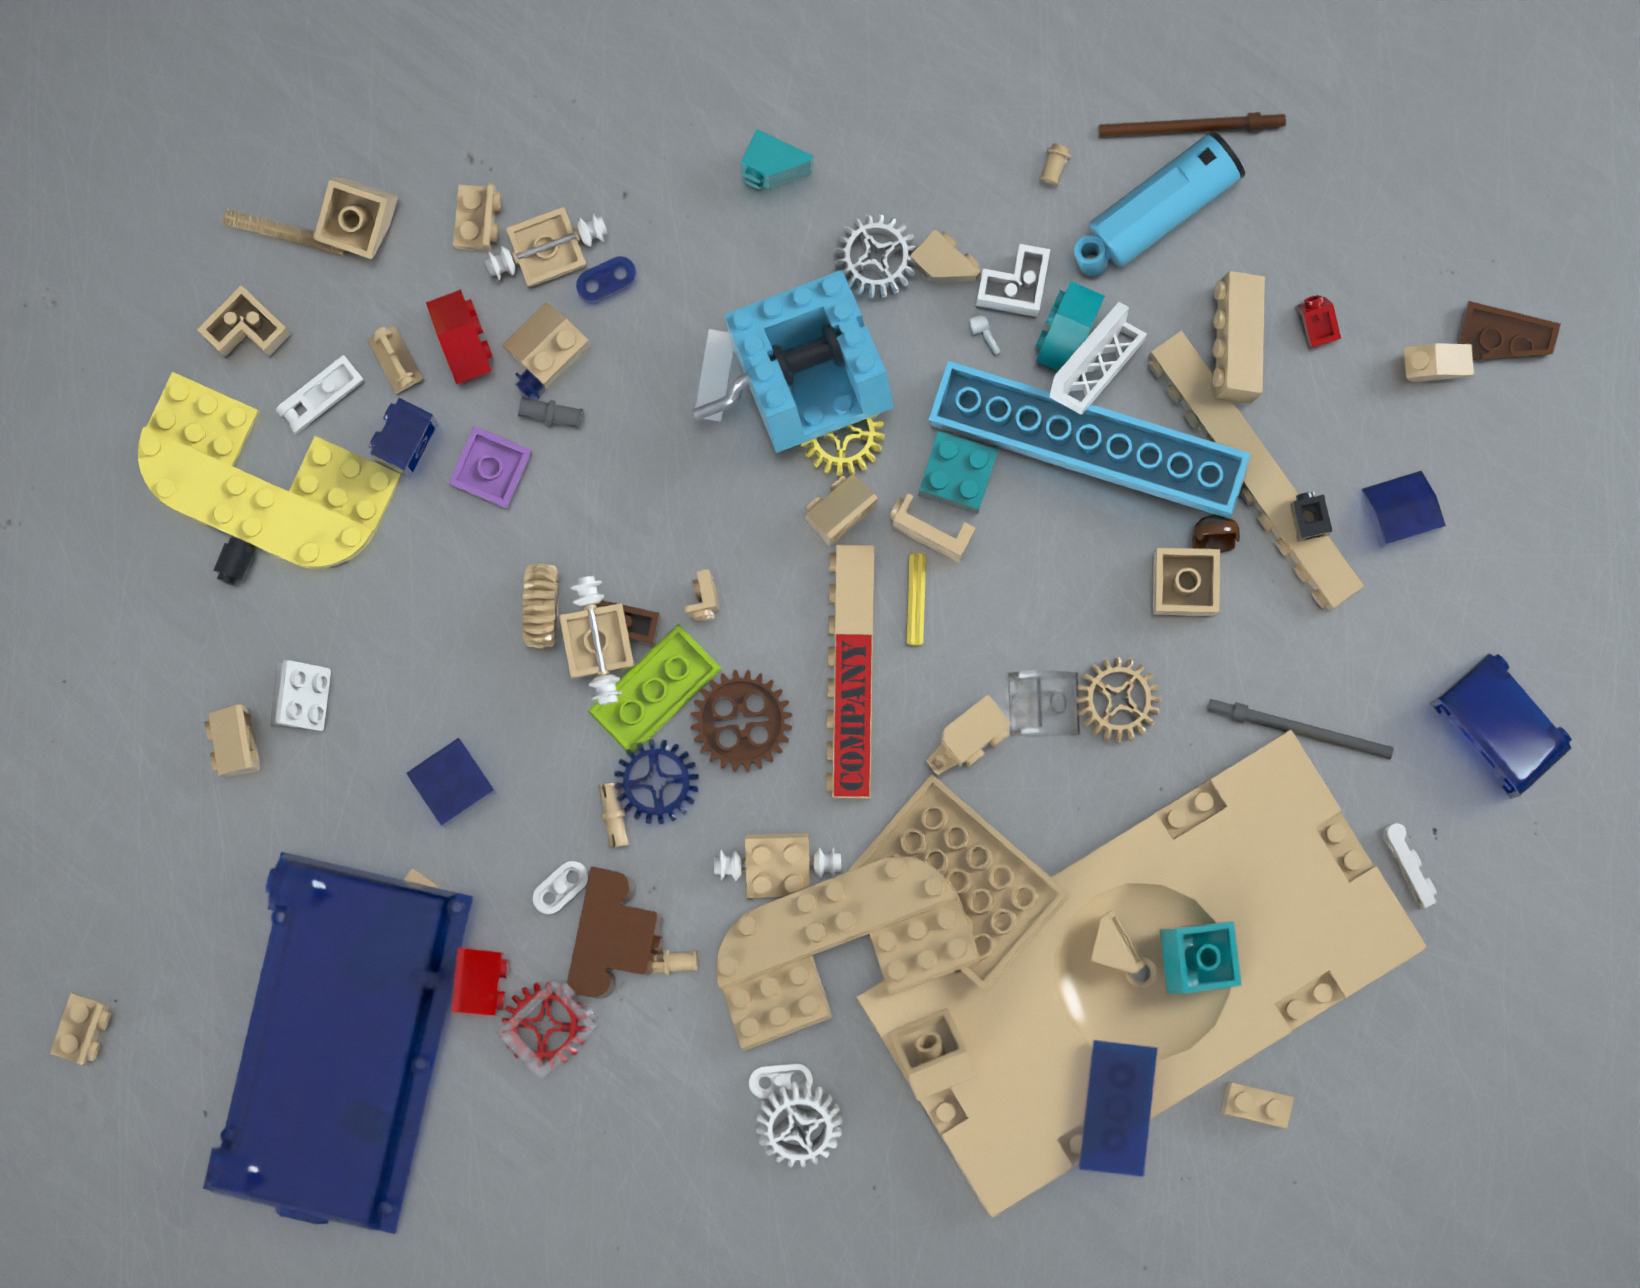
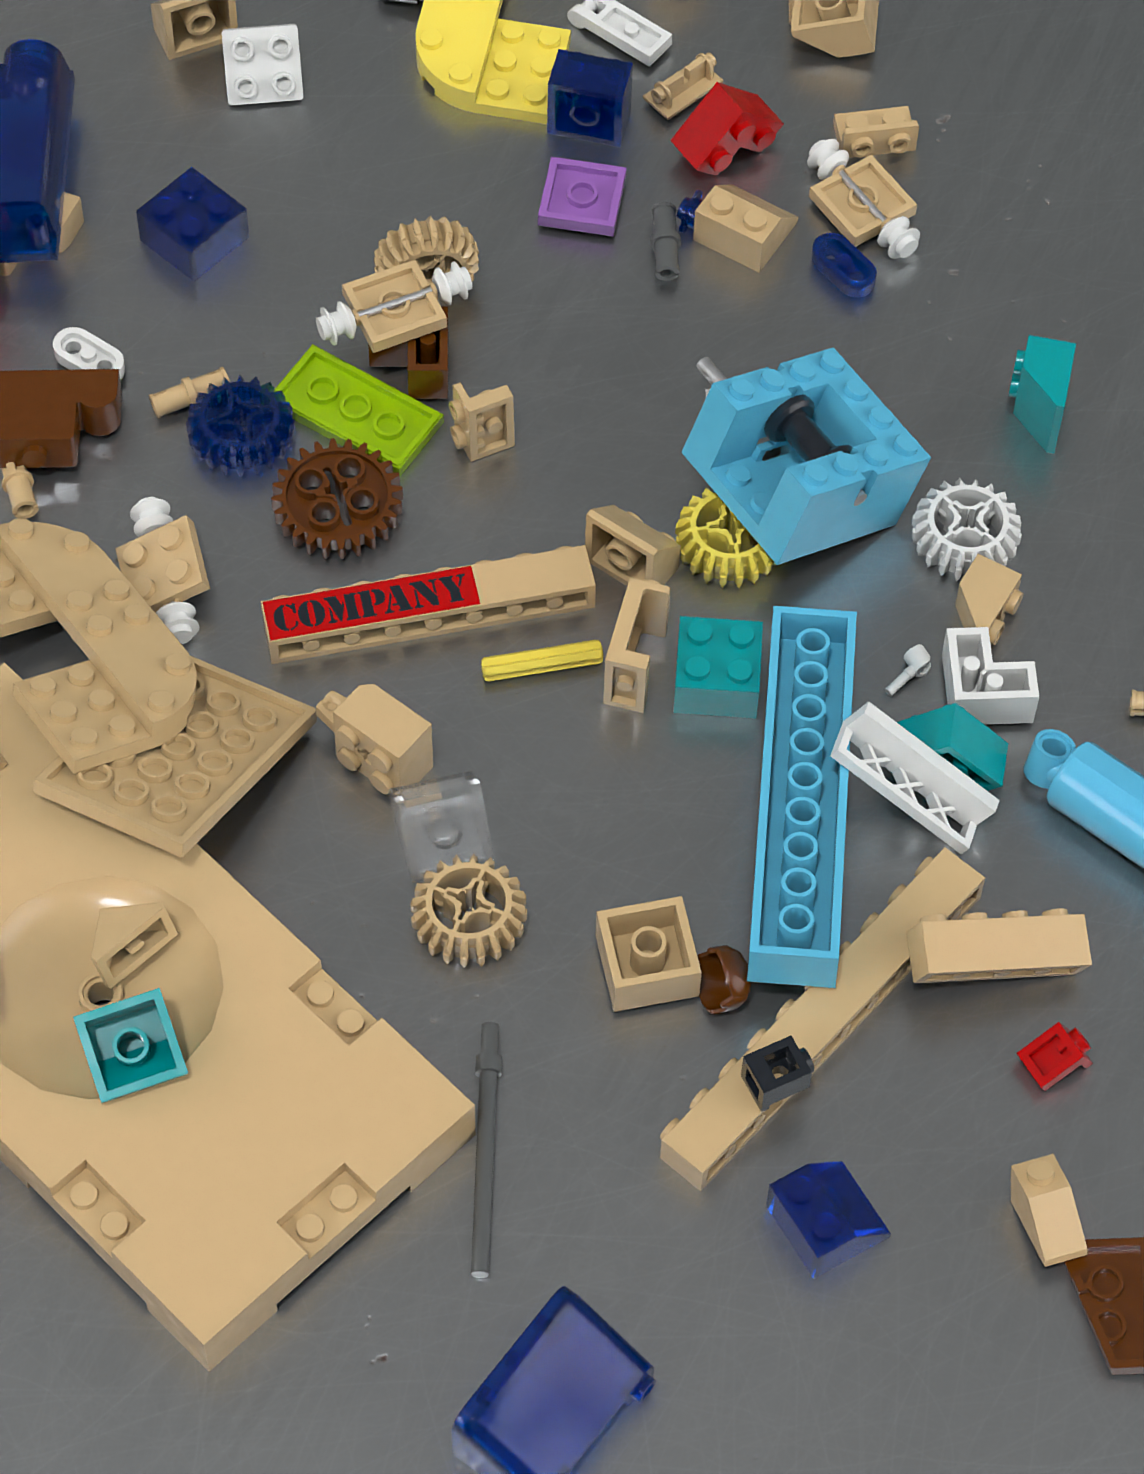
camera: 80 degrees right, 25 degrees down
white plate [1383,823,1437,909] -> none

